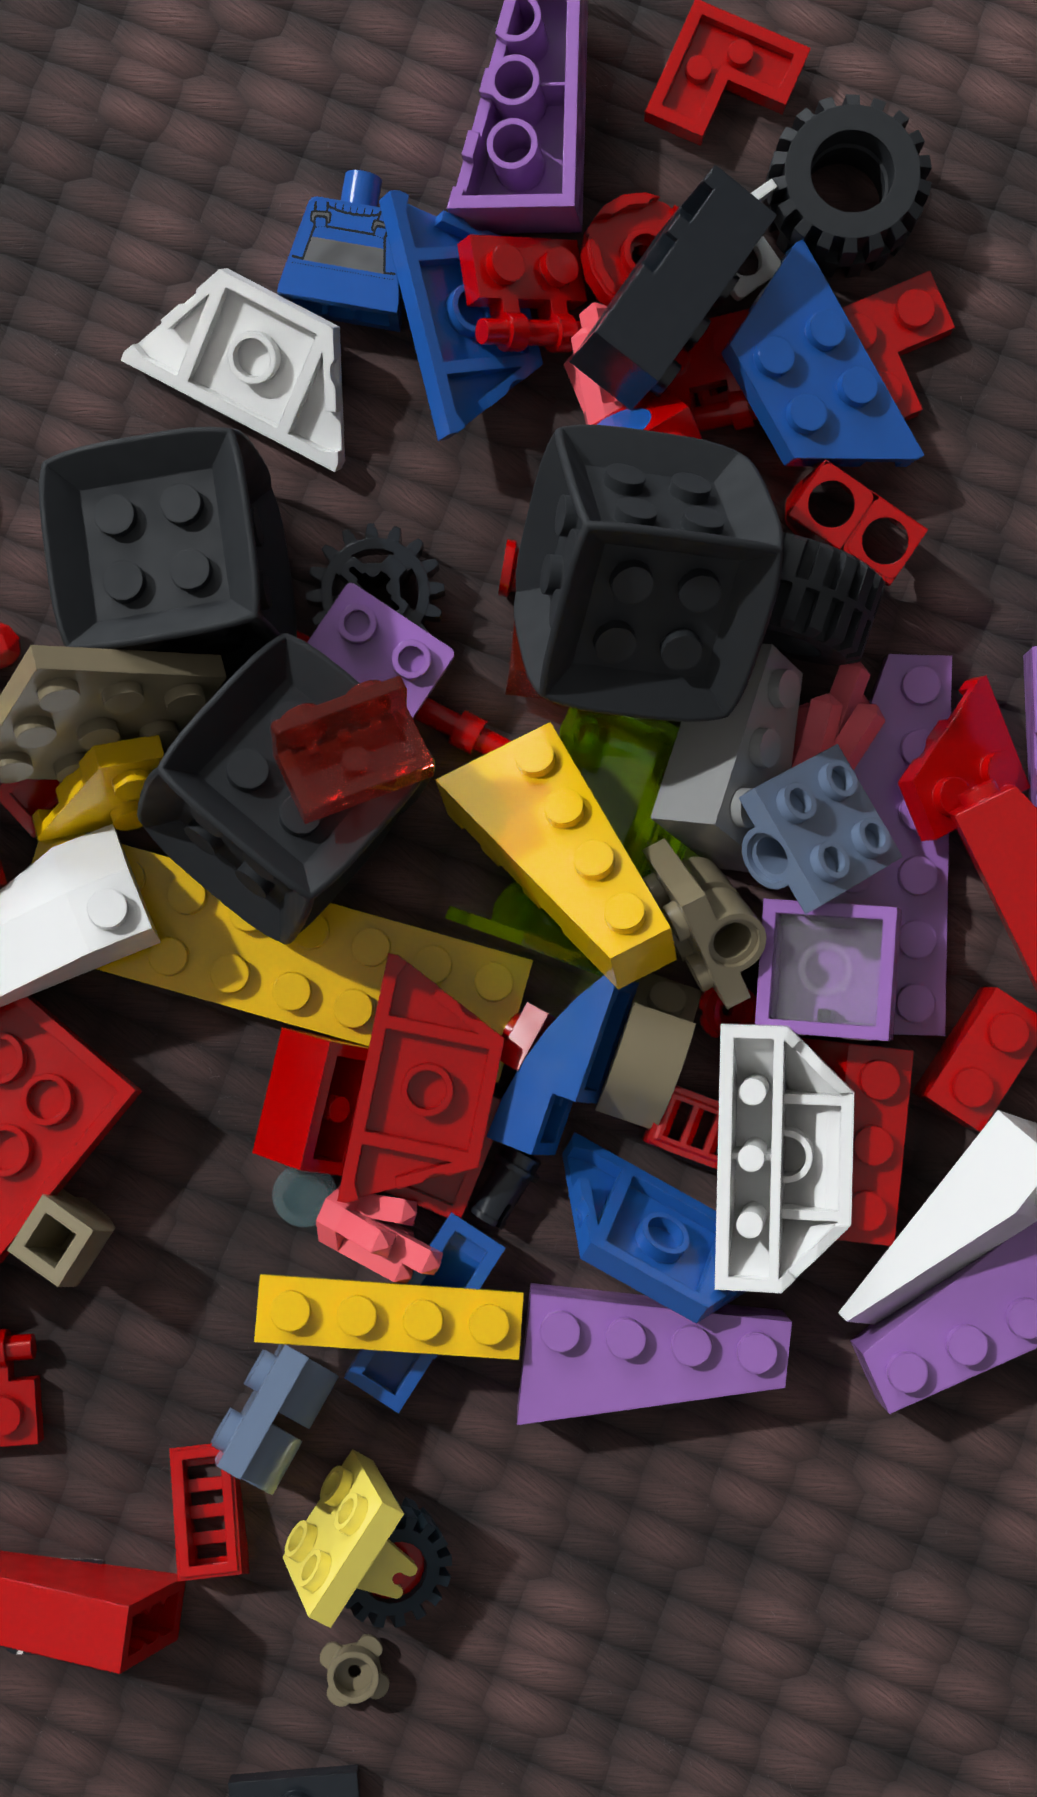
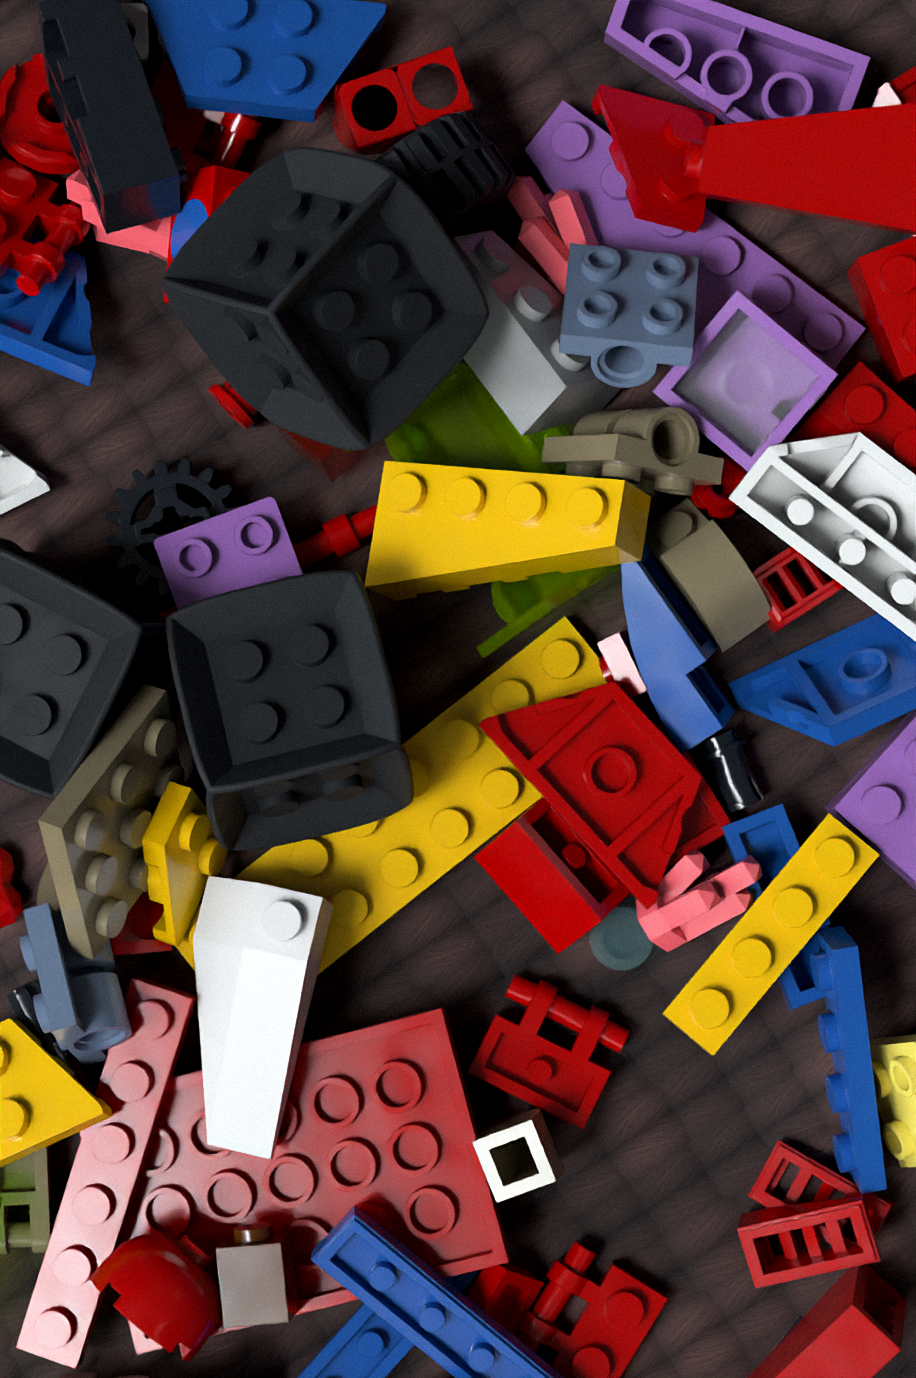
camera: 55 degrees left, 0 degrees up
sand blue plate [210,1344,339,1495] -> none
clear red bracket [270,676,434,824] -> none
none -> red plate [467,973,630,1130]
none -> red slope [737,1196,881,1288]
none -> blue plate [810,926,887,1194]

